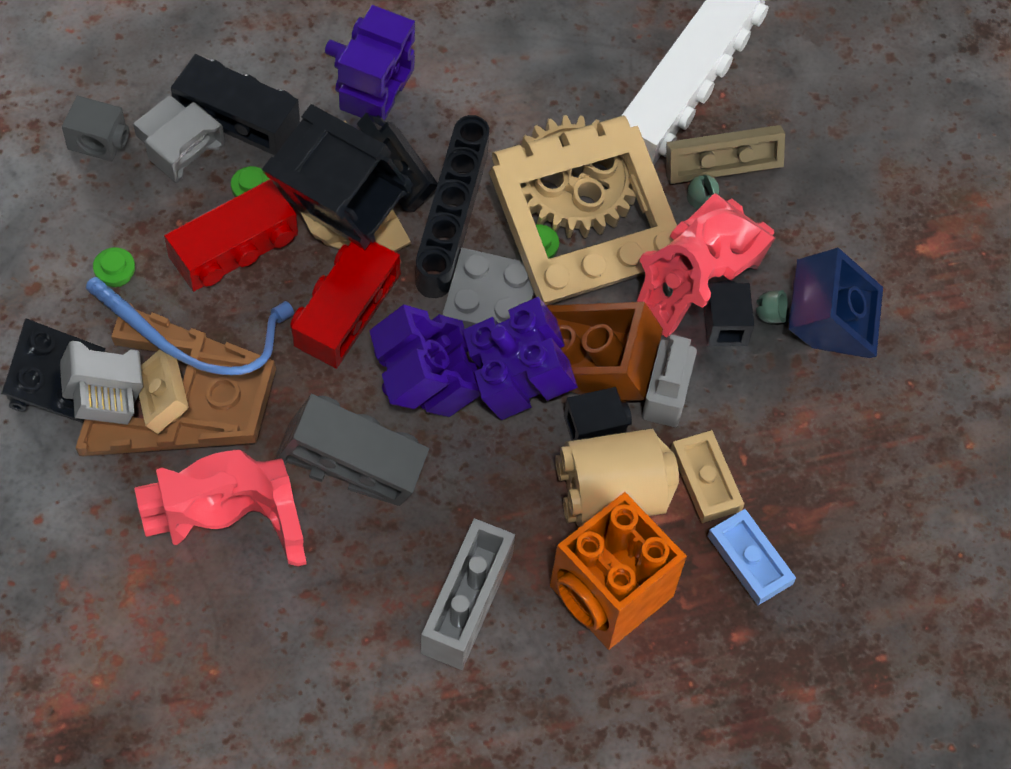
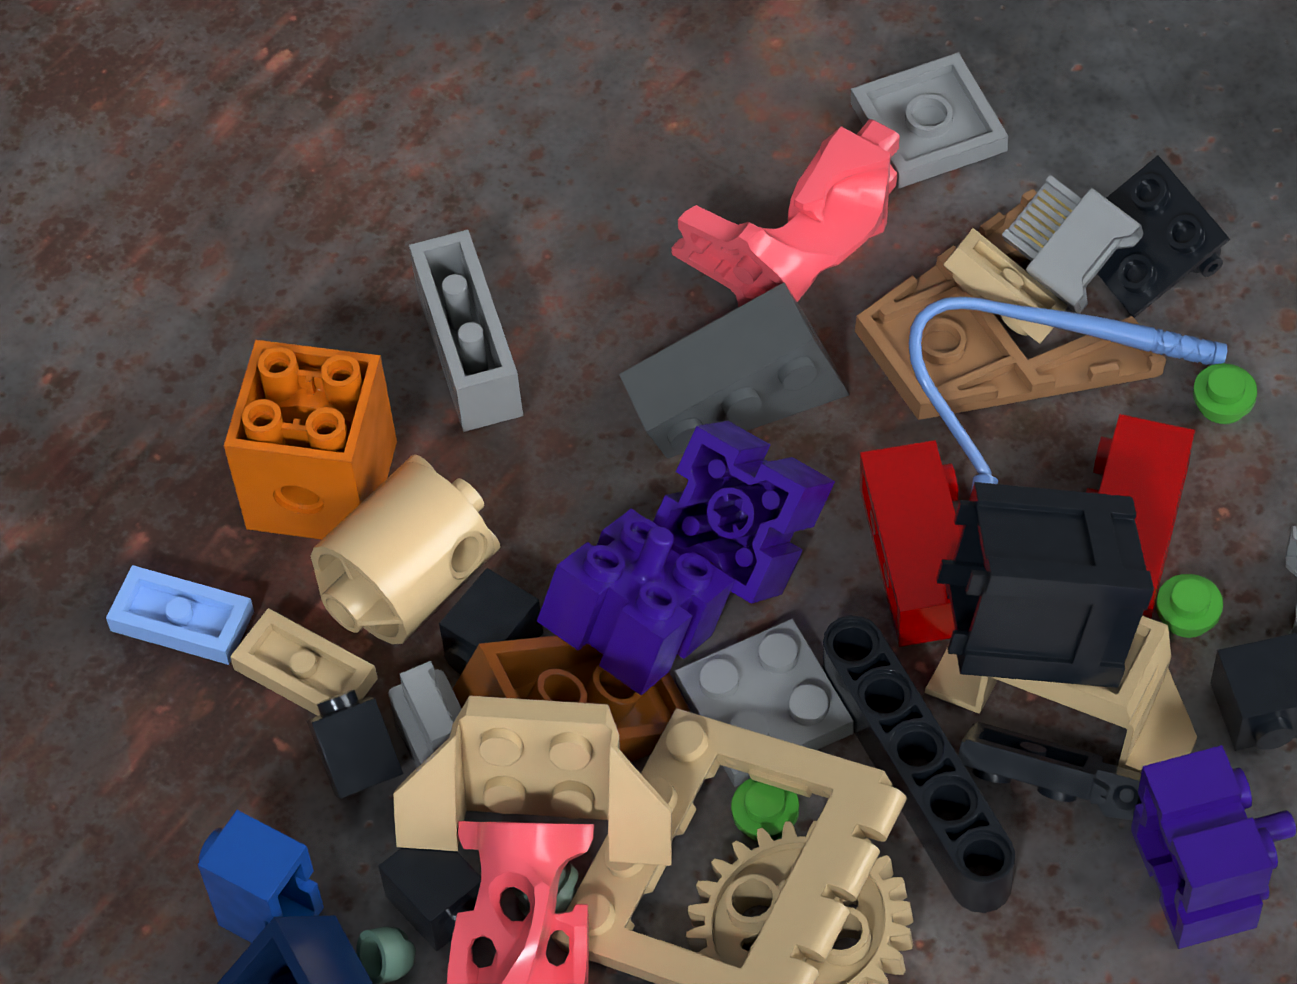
camera: 150 degrees right, 5 degrees down
none -> blue brick [198,810,324,943]
none -> black brick [306,689,403,799]
none -> tan piece [393,696,672,866]
none -> light grey plate [851,52,1009,188]

